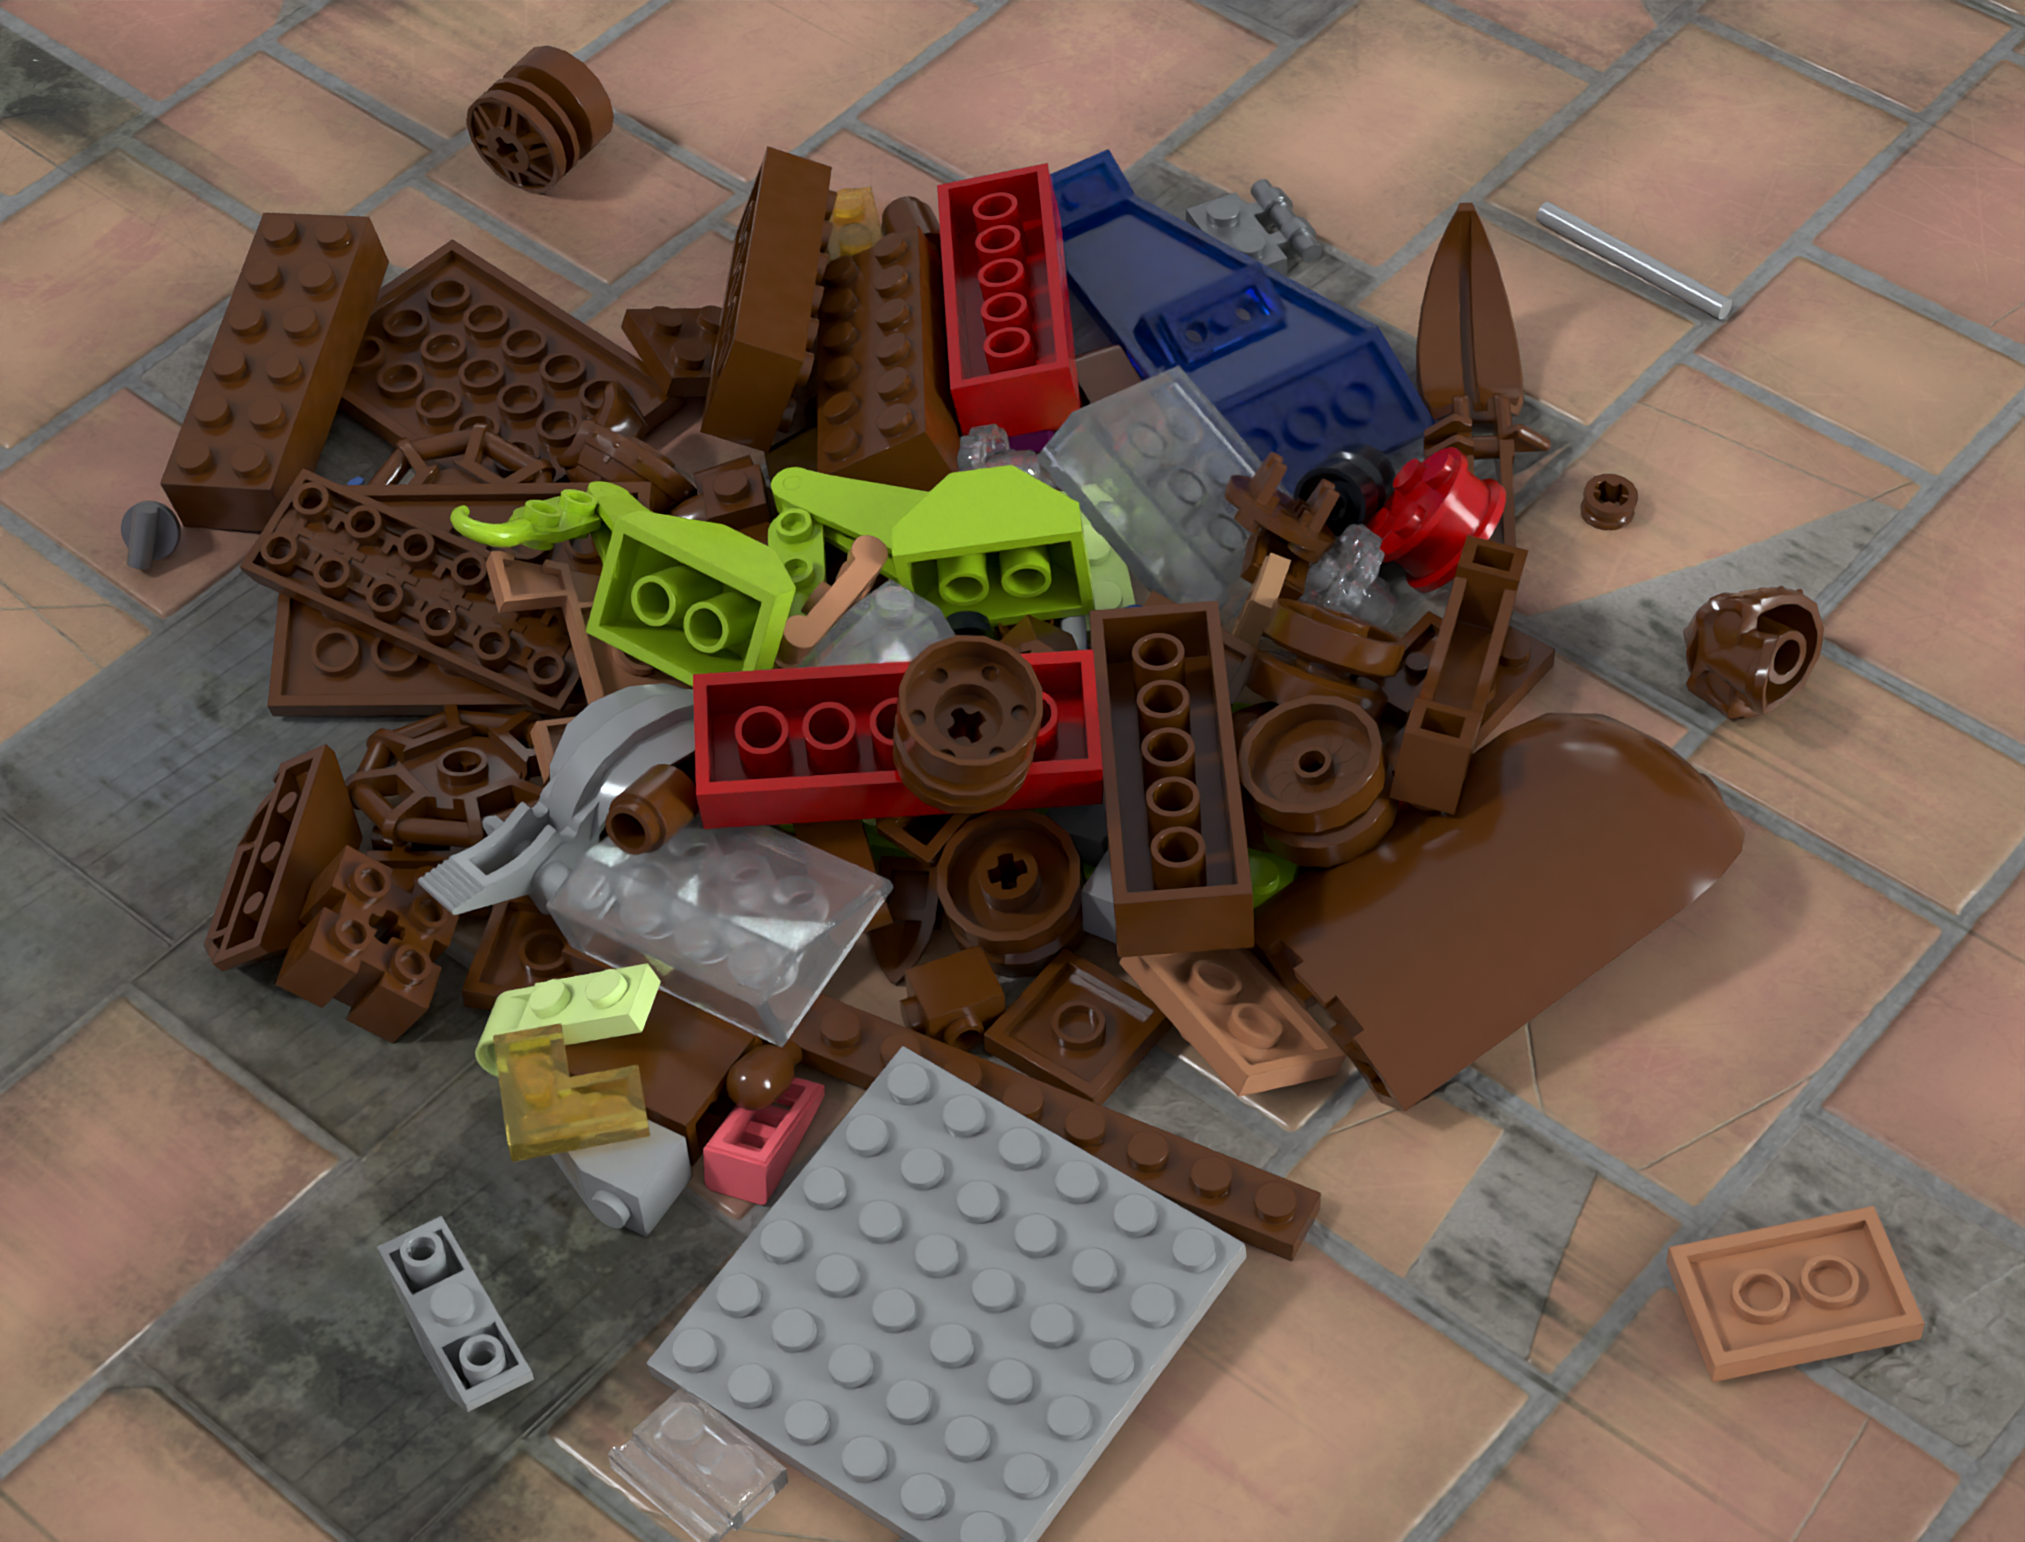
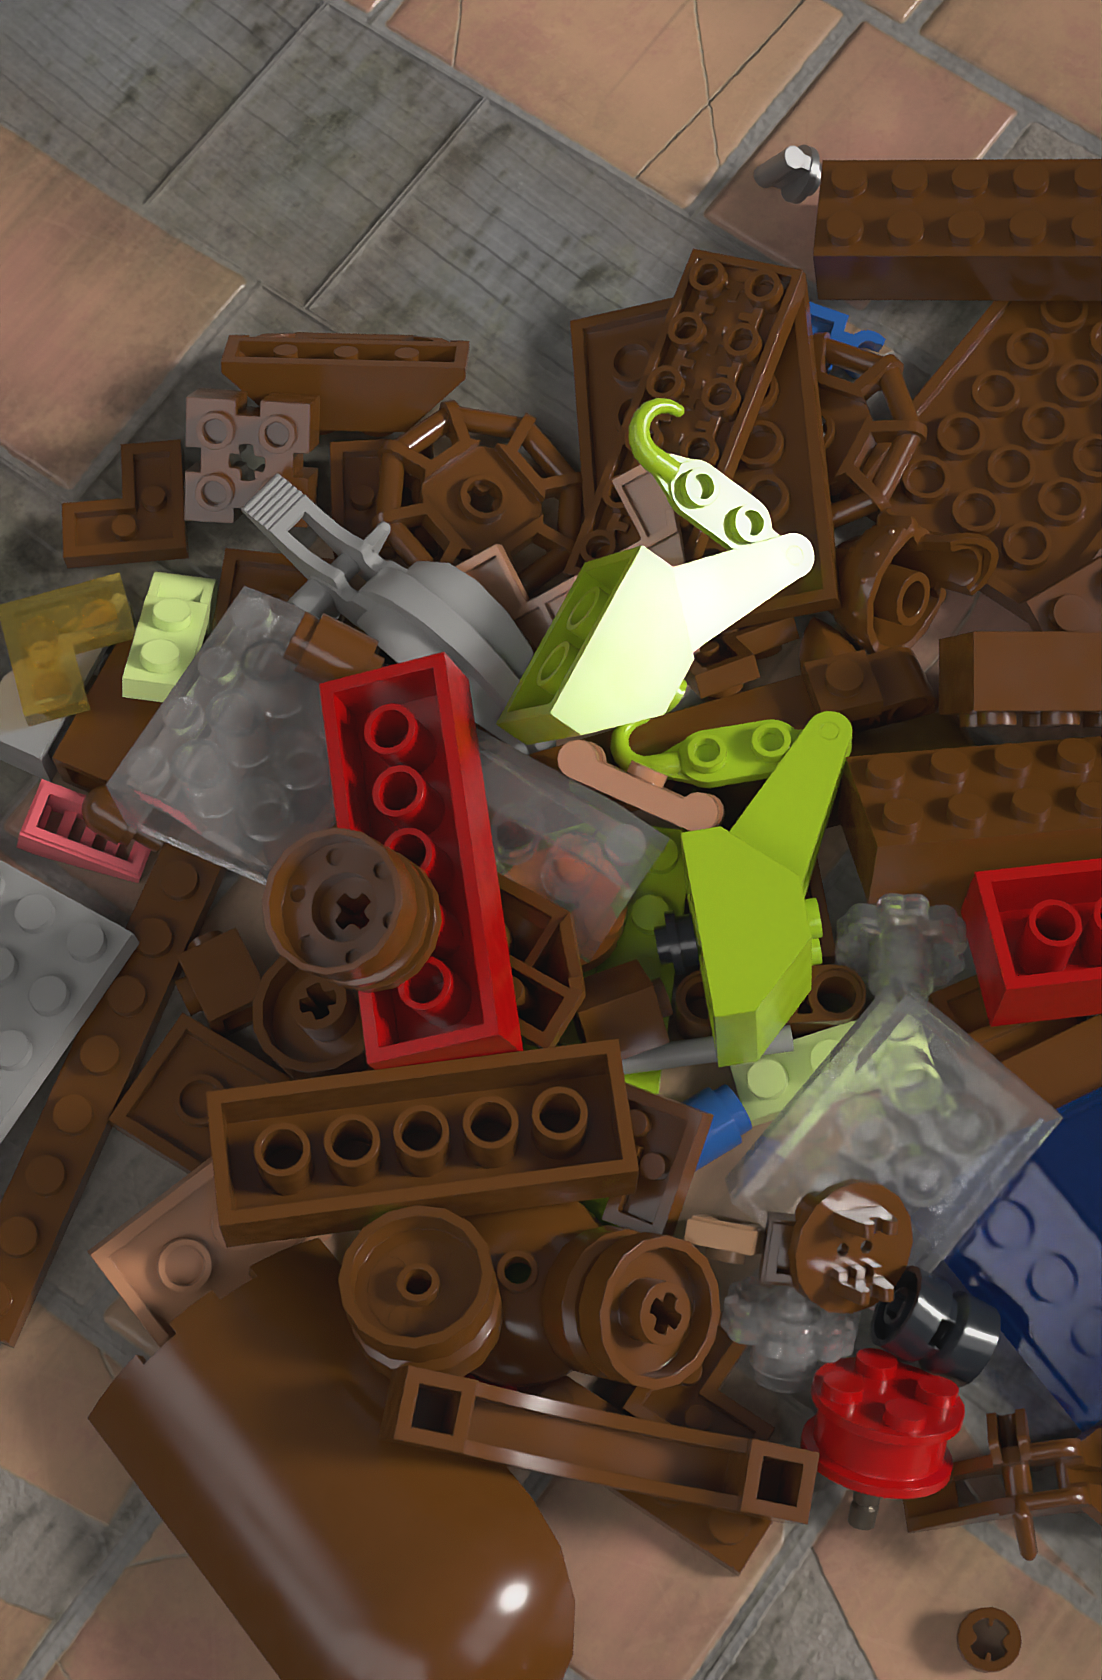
camera: 85 degrees right, 20 degrees up
none -> reddish brown plate [62,439,189,569]

